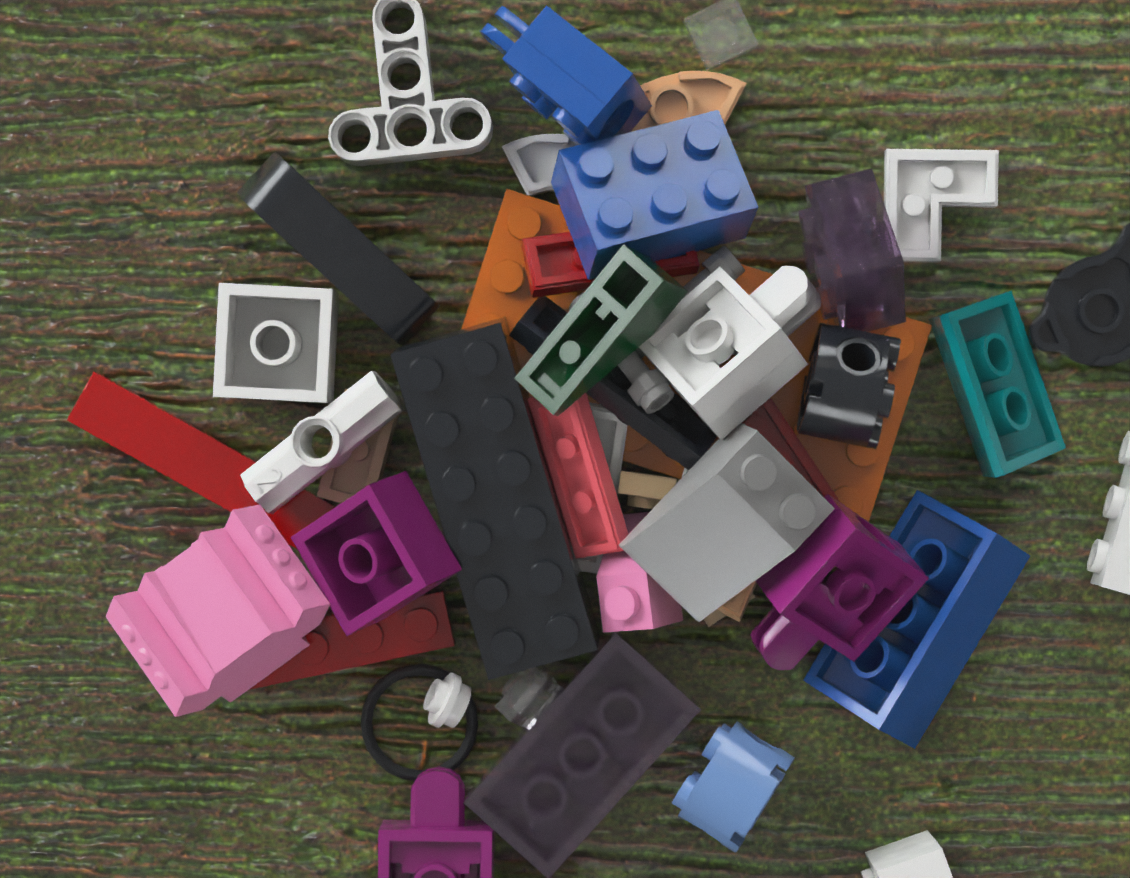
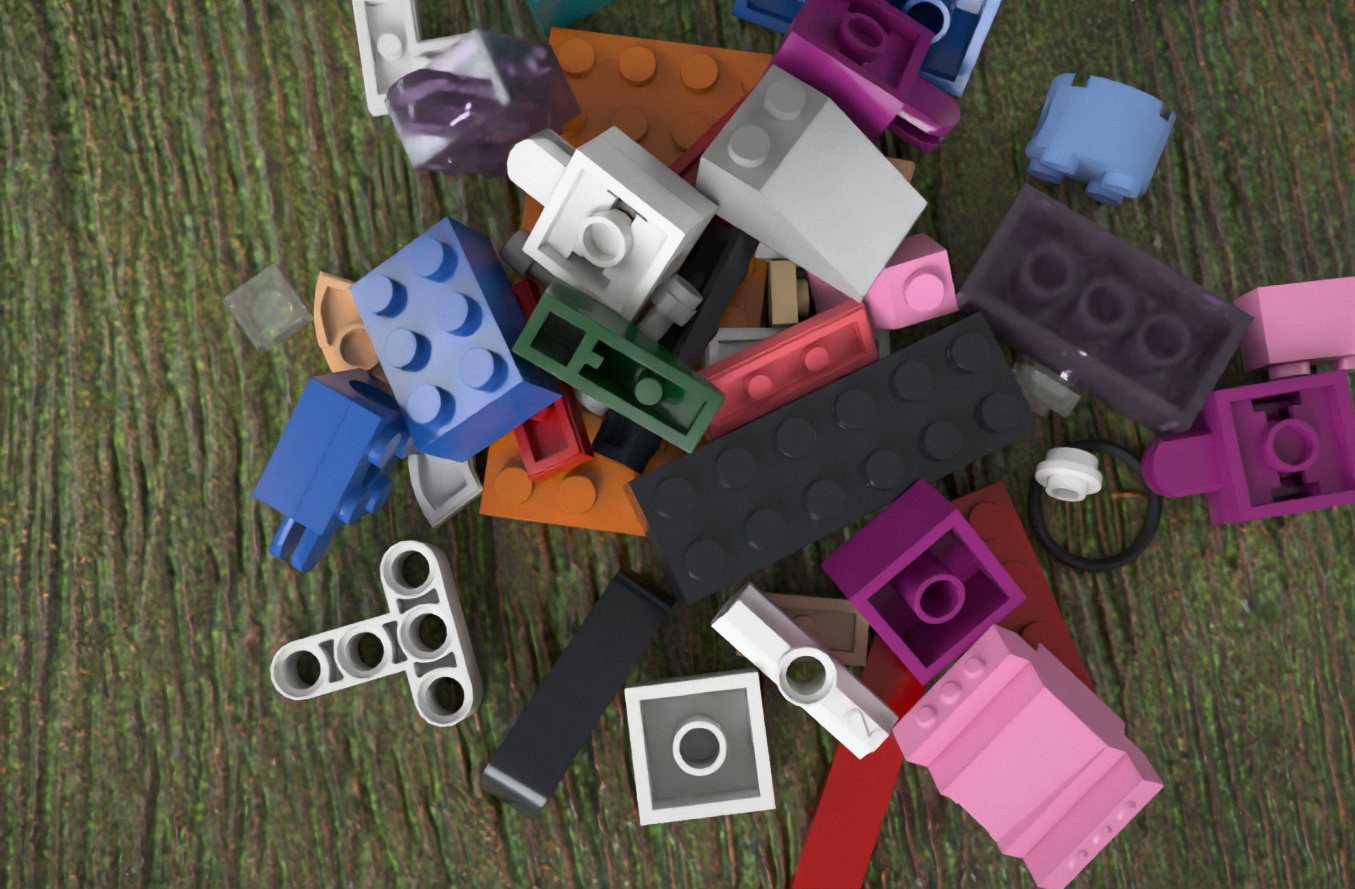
camera: 90 degrees left, 5 degrees down
black brick [797,323,901,449] -> none

